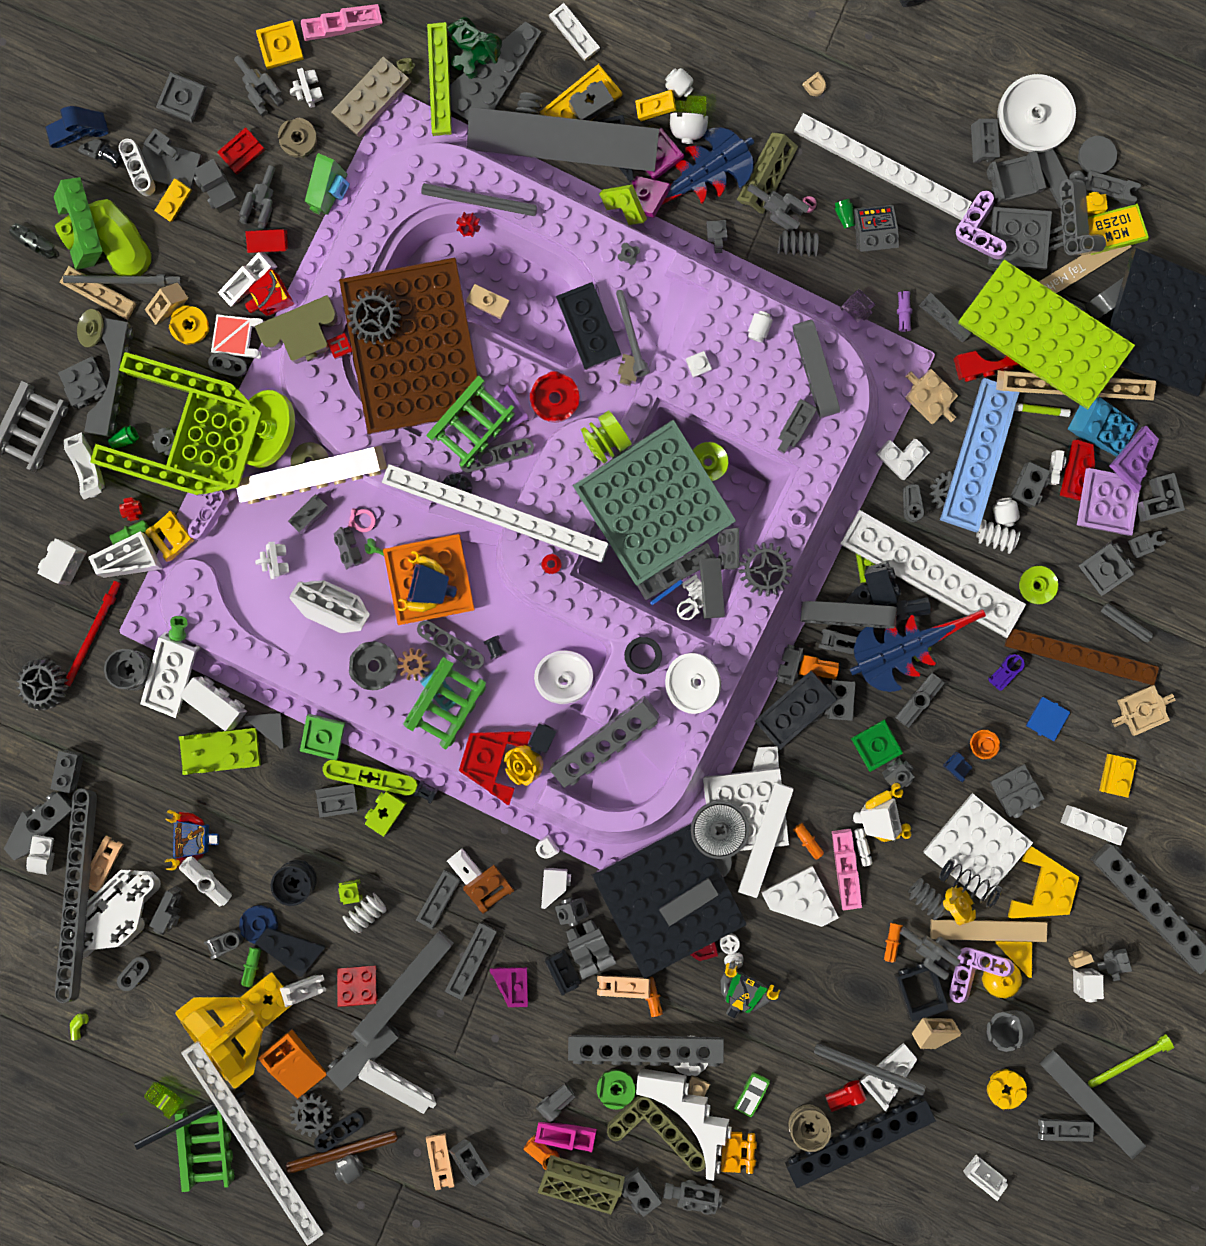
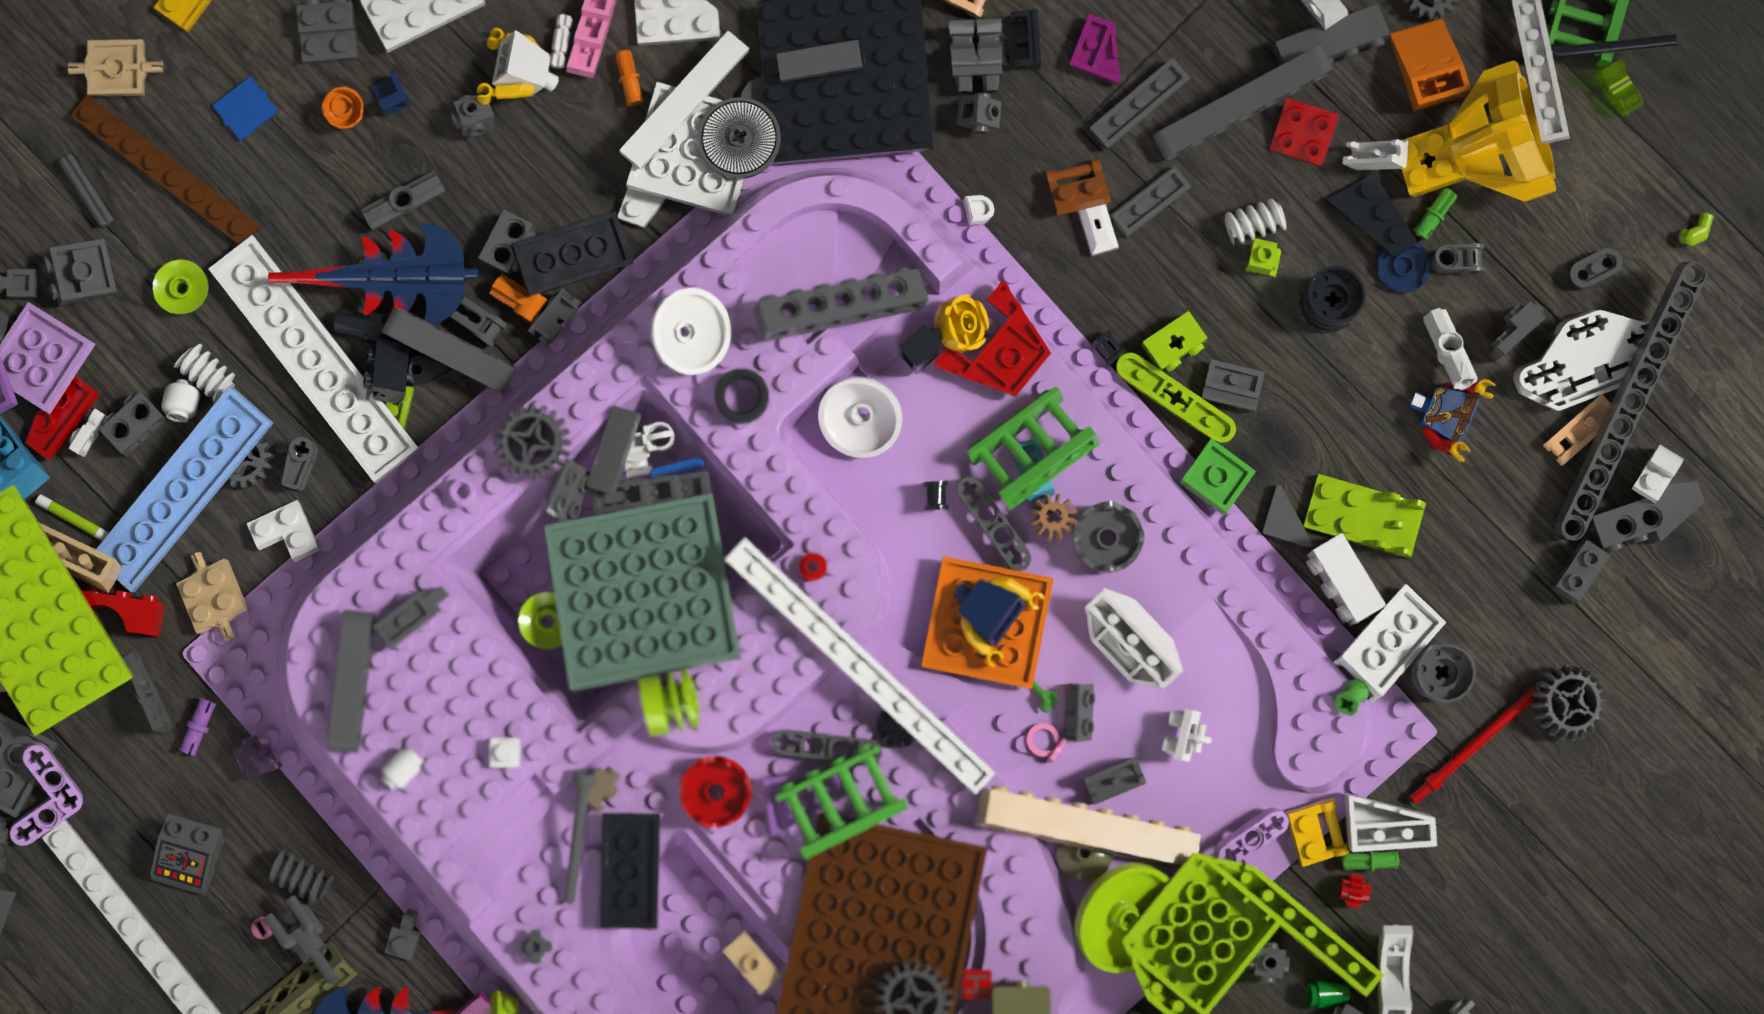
camera: 155 degrees left, 5 degrees down
white brick [38,539,87,585] -> none
white slope [541,868,571,909] -> none
green cone [834,199,855,229] -> none
green plate [850,720,903,772] -> none
dark purple piece [988,654,1024,691] -> none

